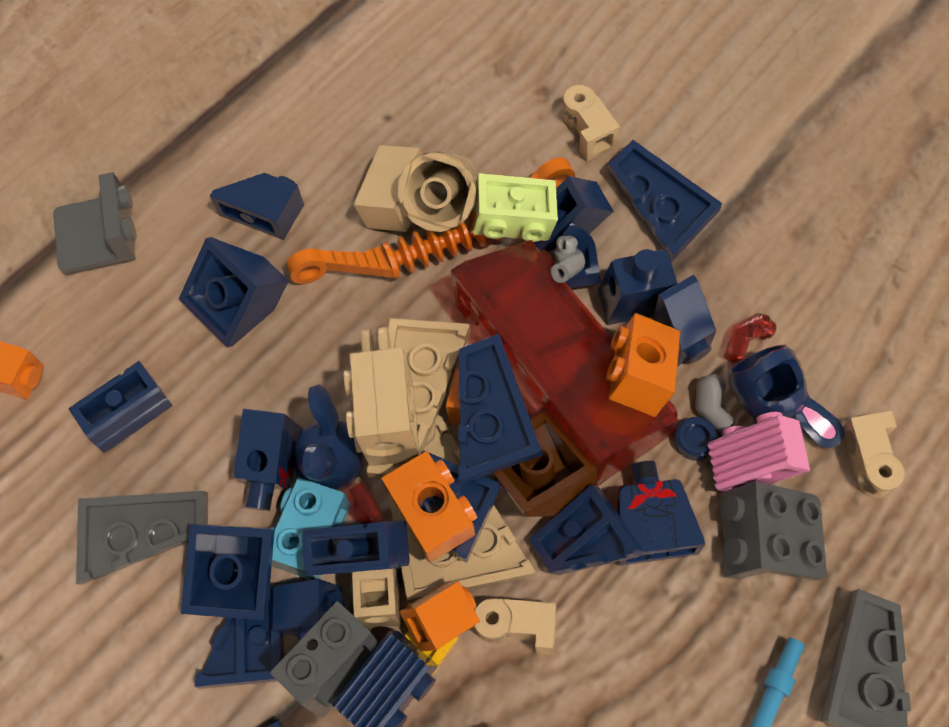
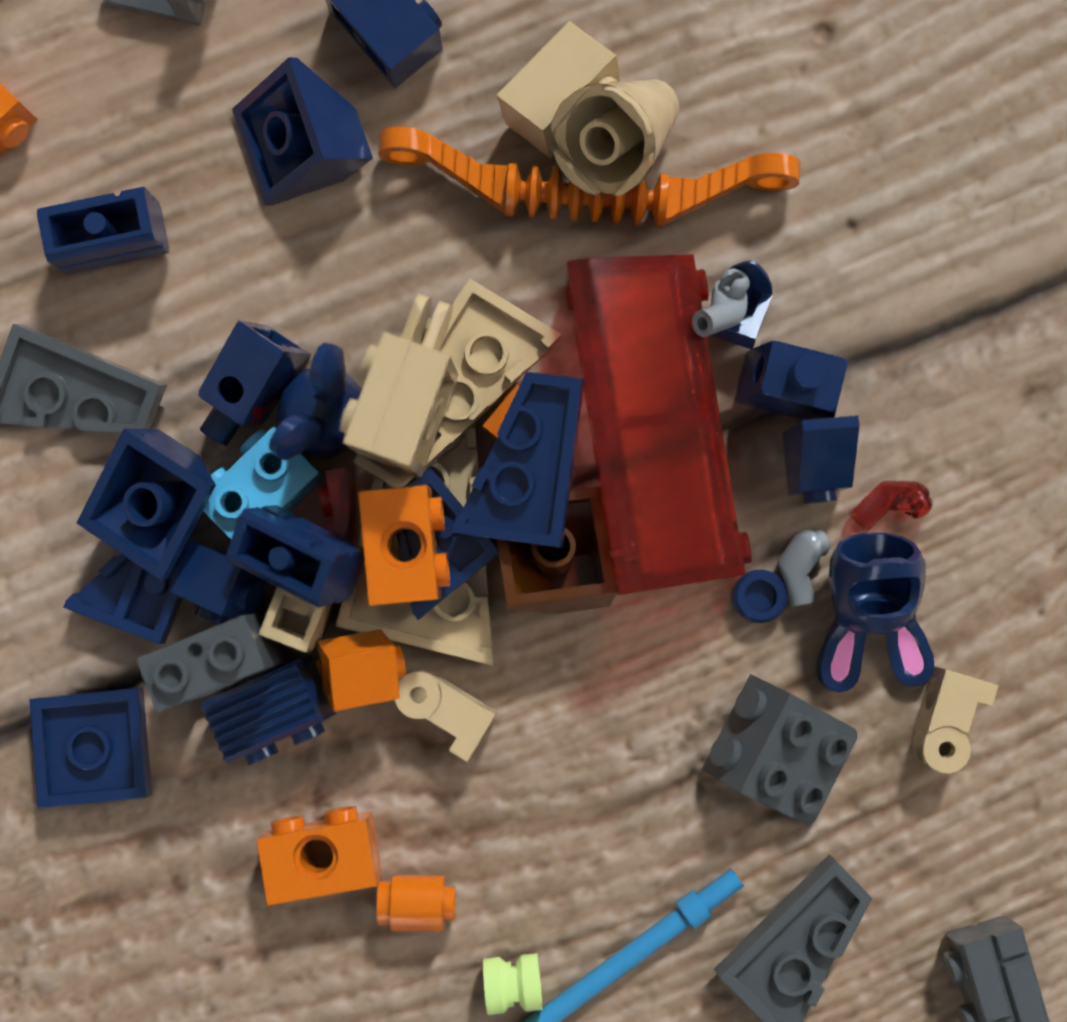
camera: 20 degrees right, 20 degrees up
yellowish green bracket [473,173,558,242] -> none
dark blue slope [528,176,614,255] -> none
dark blue wing [529,484,645,575] -> none
tan leg [563,85,620,162] -> none
orange brick [606,313,680,417] -> none
dark blue wing [608,140,722,262] -> none
dark blue torso [617,461,705,566] -> none
bright pink brick [707,412,810,492] -> none

